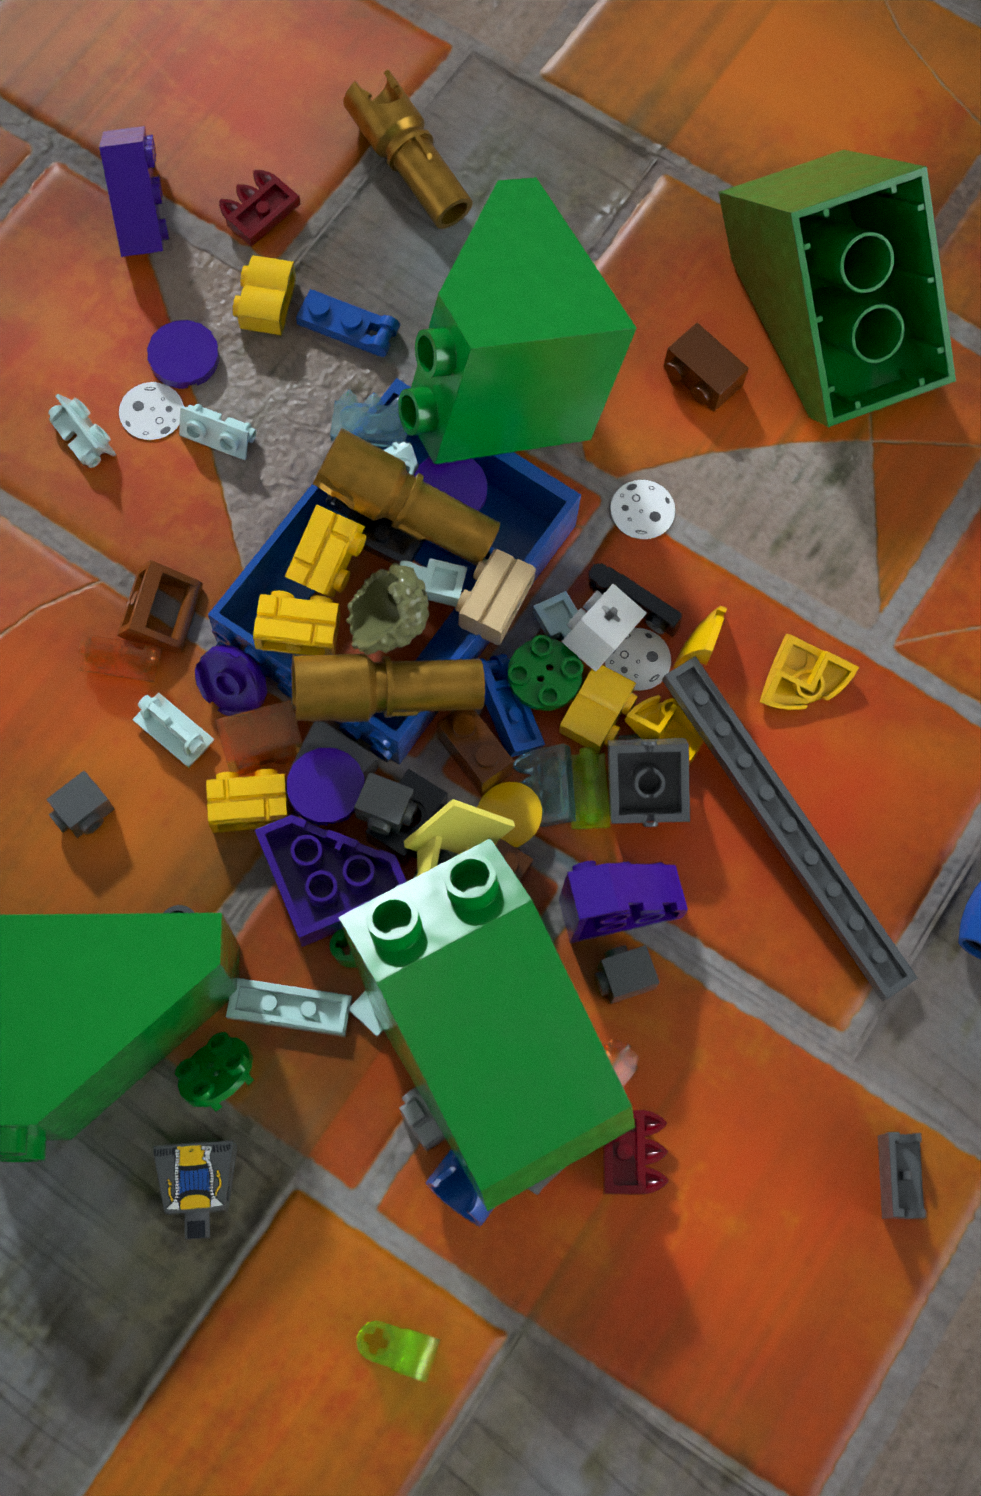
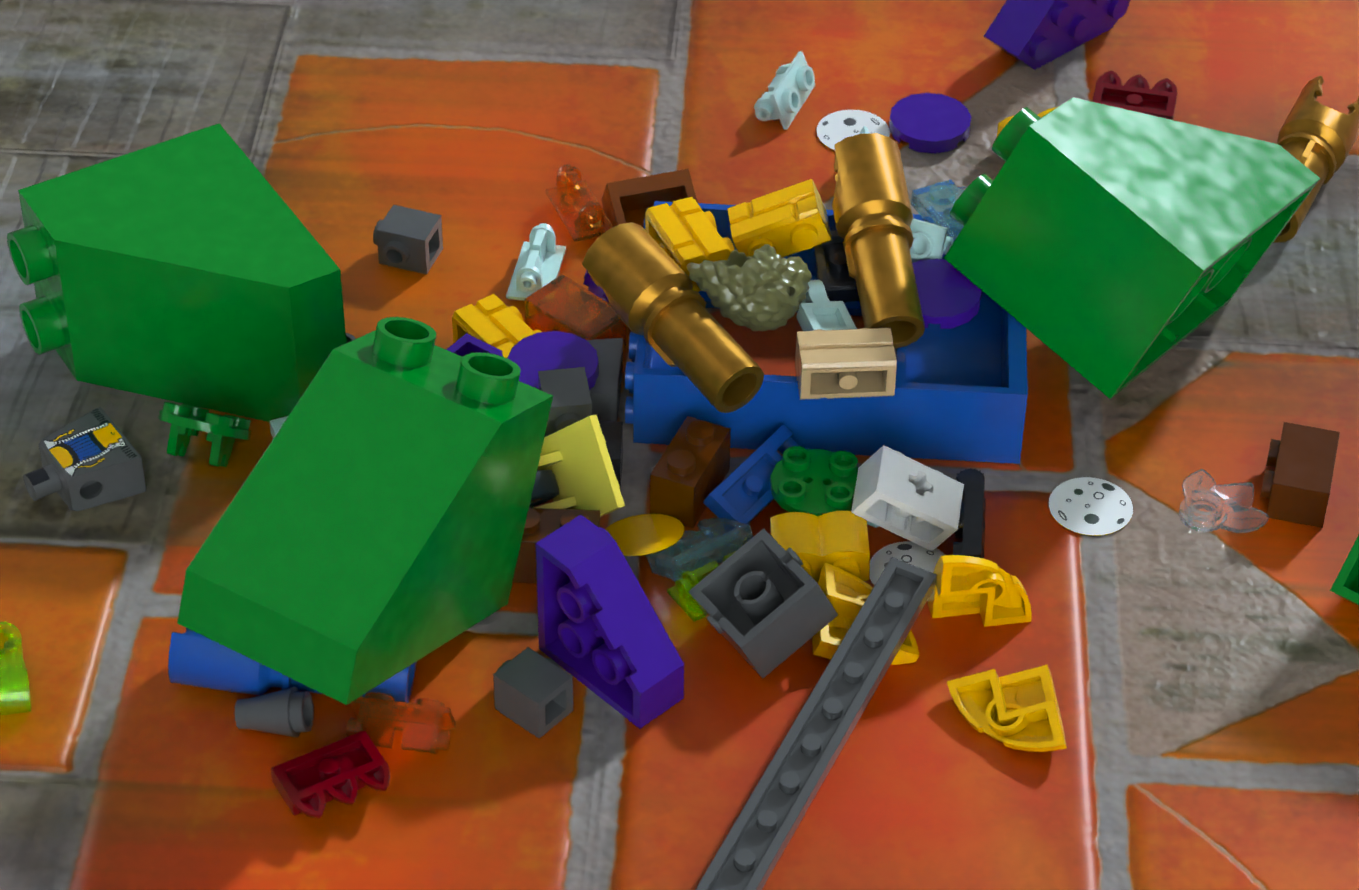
camera: 65 degrees right, 30 degrees down
none -> clear plate [1179,469,1269,533]

